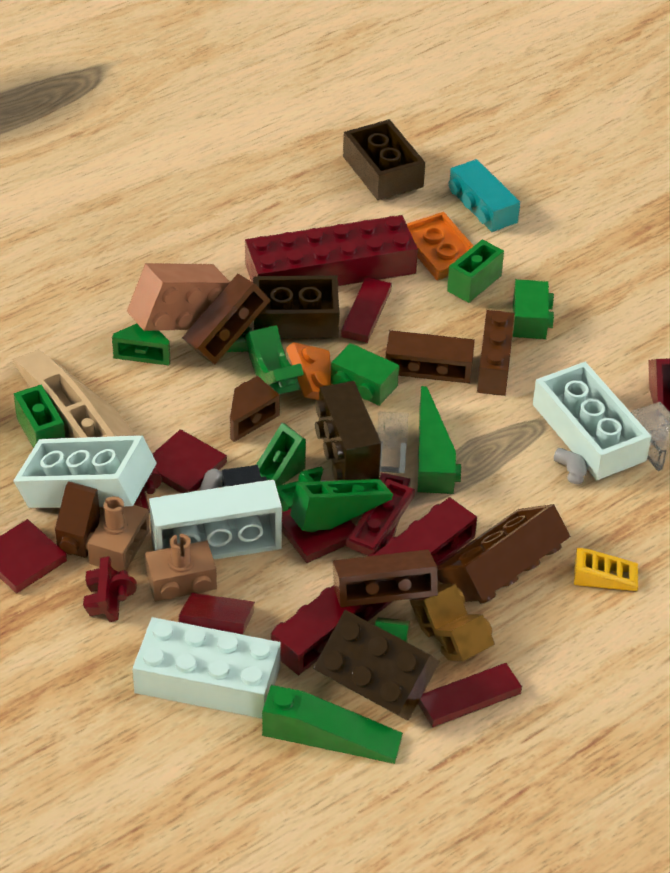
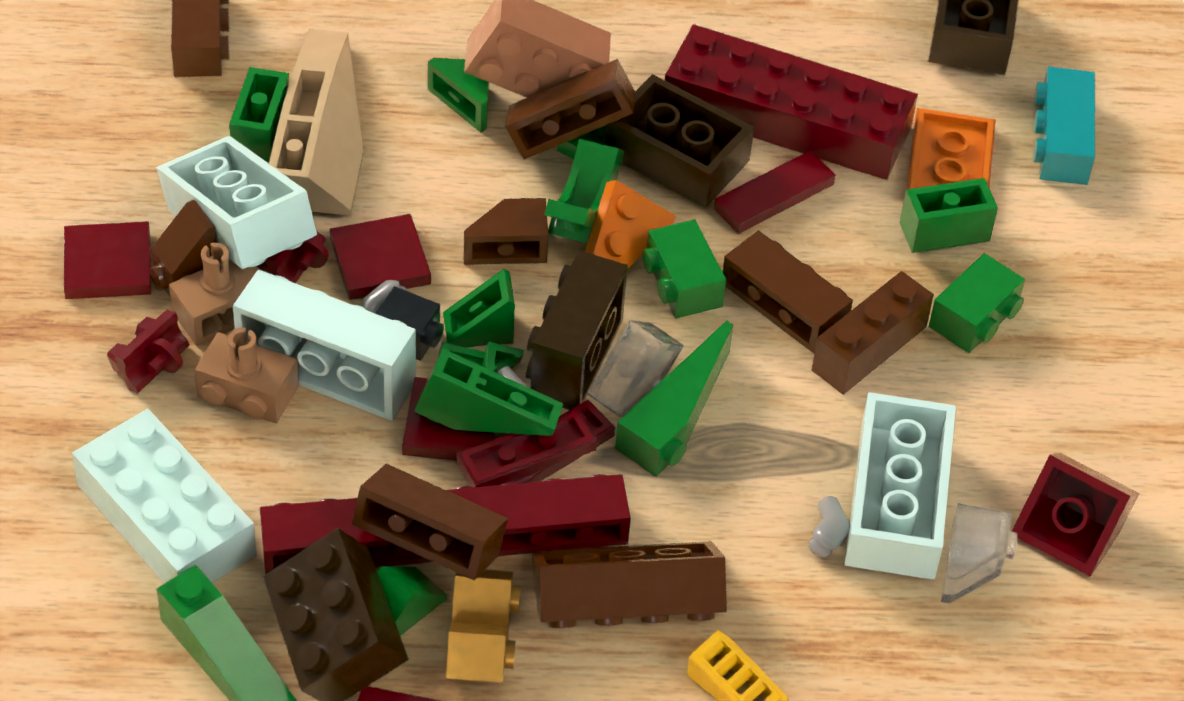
camera: 35 degrees right, 5 degrees up
dark red tile [178,593,255,635] -> none

